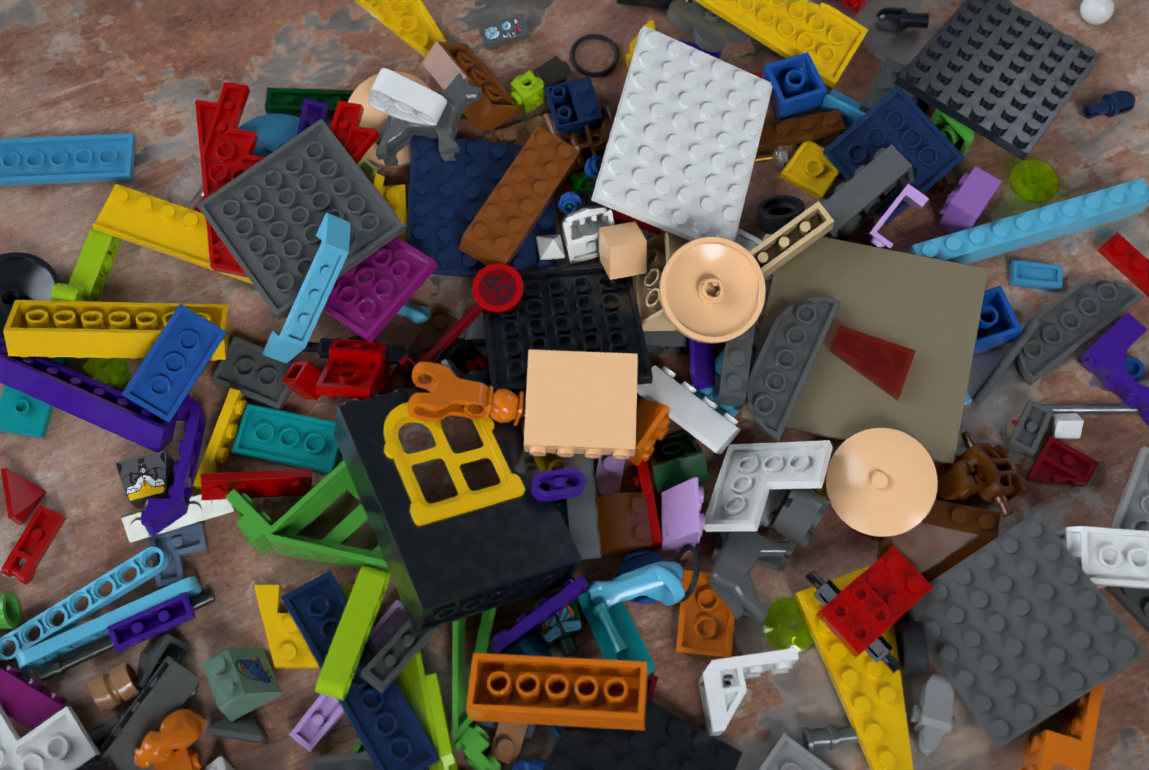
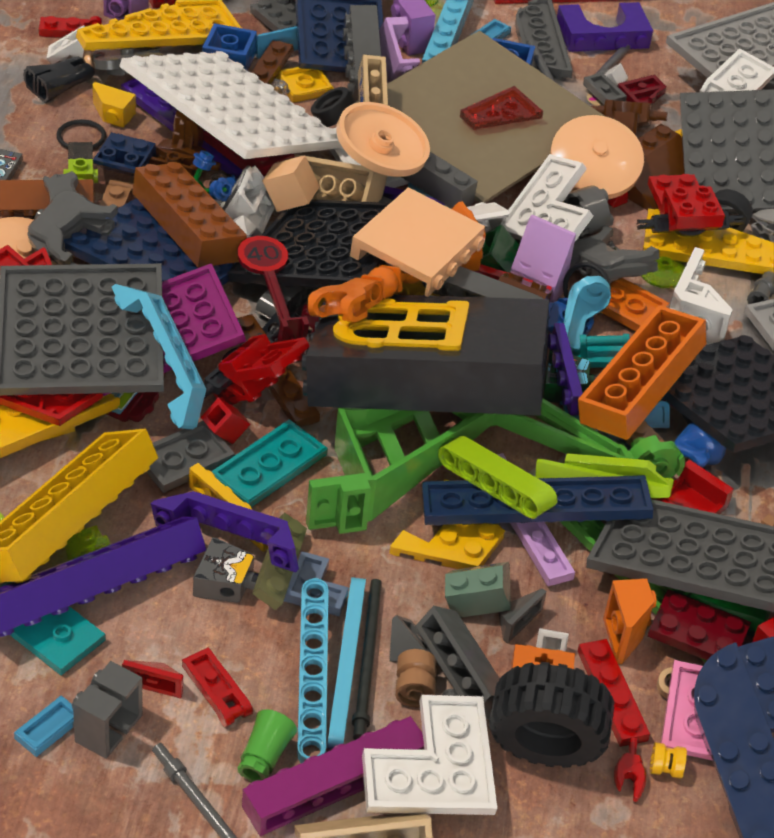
camera: 65 degrees left, 25 degrees down
dark purple slope [107,592,196,653] -> none
blue plate [122,304,228,423] -> none
orange animal [134,709,205,768] -> none
red plate [201,469,312,500] -> none
dark grey plate [360,619,442,694] -> none
white beam [368,68,447,126] -> none
dark purple plate [530,468,586,502] -> none
dark grey plate [747,297,841,441] -> none

